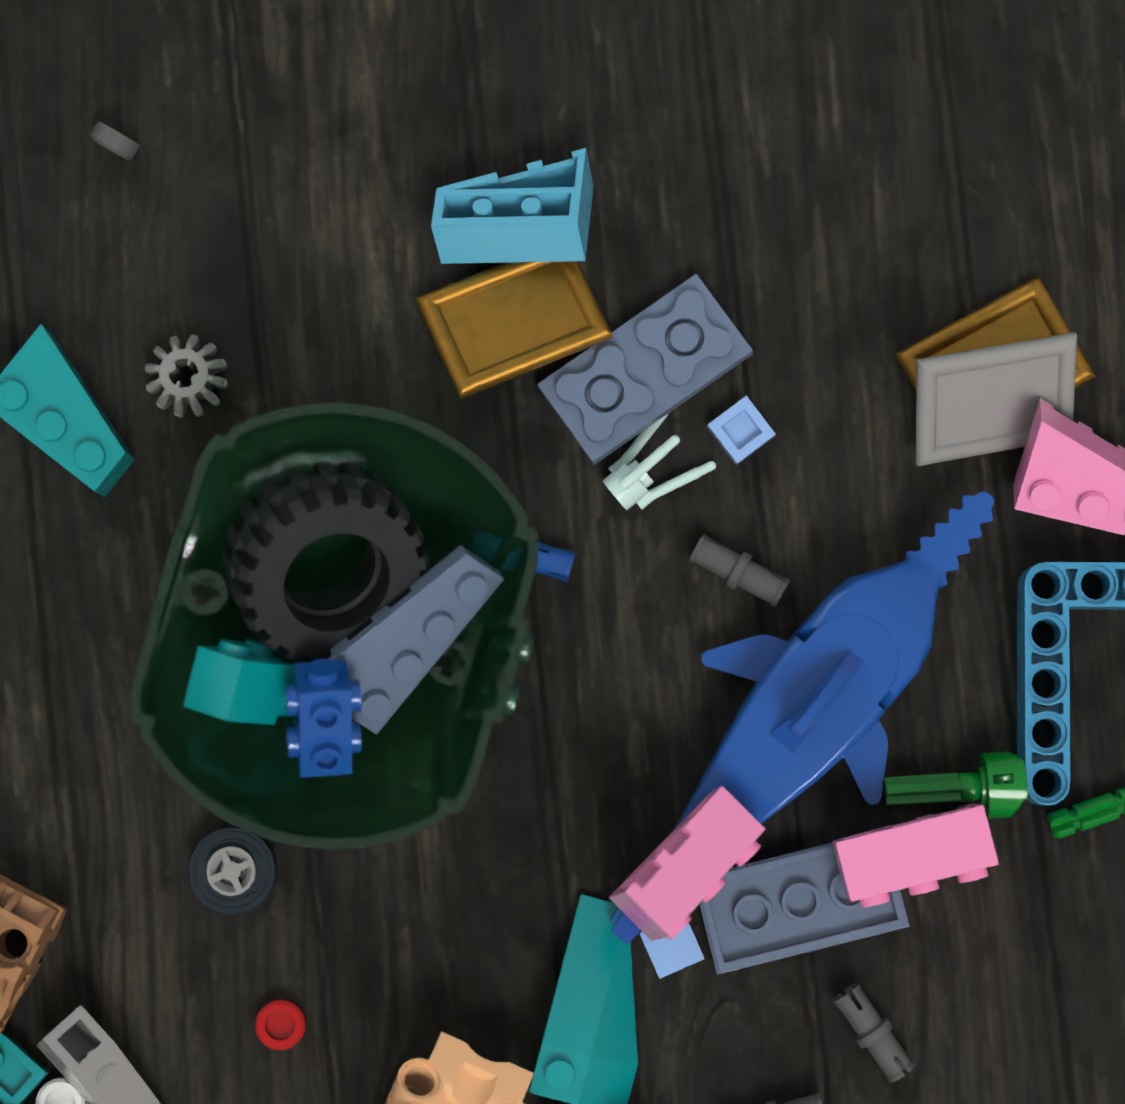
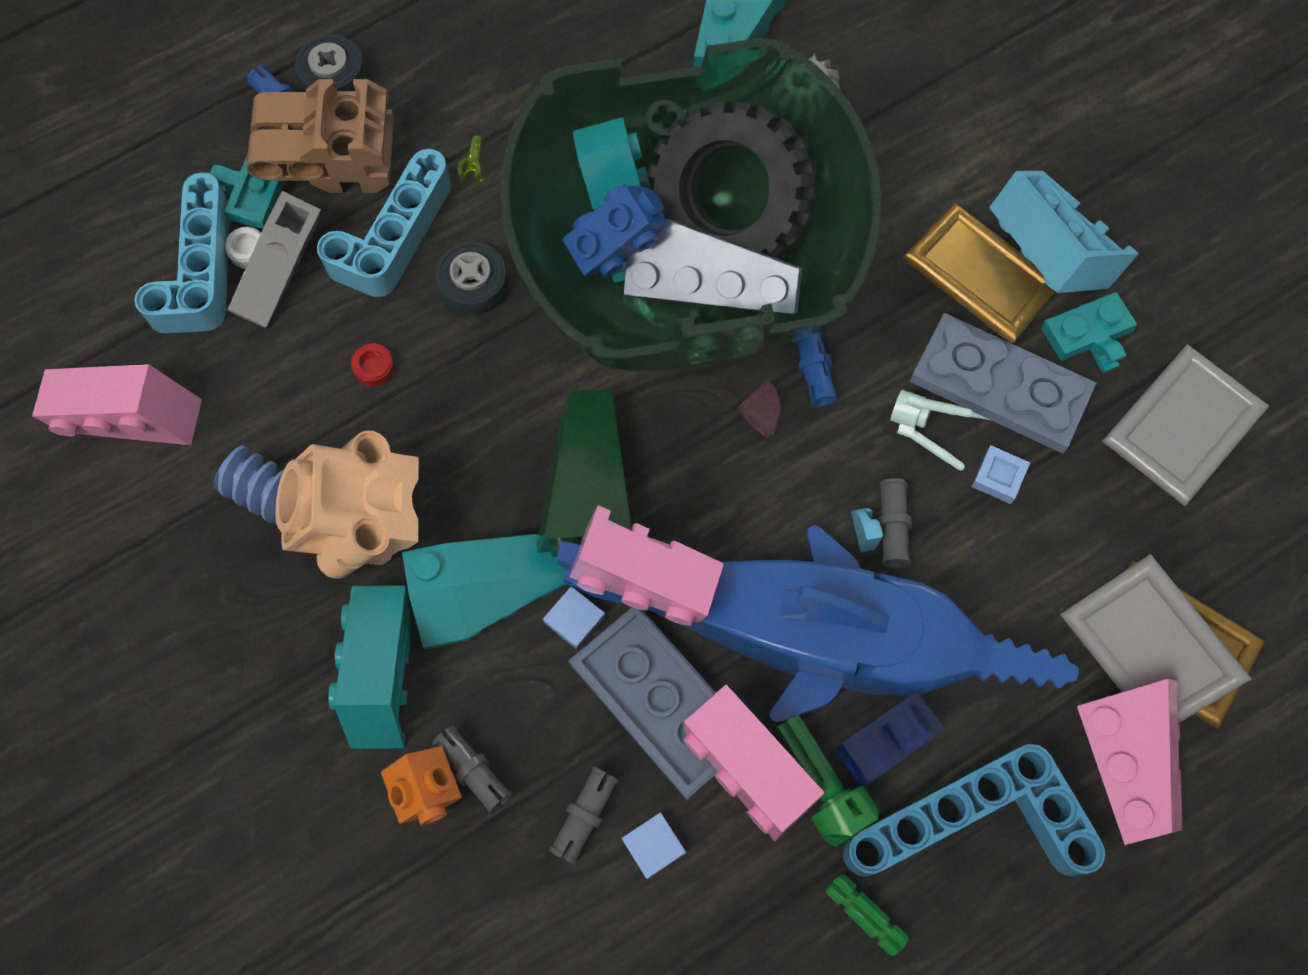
camera: 60 degrees right, 15 degrees down
none -> medium azure beam [317,149,451,297]
none -> clear neon green hand [457,135,483,184]
none -> dark green slope [537,390,632,557]
none -> light blue tile [622,812,686,879]
none -> clear pink tile [738,380,780,440]
none -> clear blue brick [835,691,945,787]
none -> medium azure tile [851,508,883,552]
none -> teal plate [1041,292,1137,373]
none -> light grey piece [1102,344,1269,506]

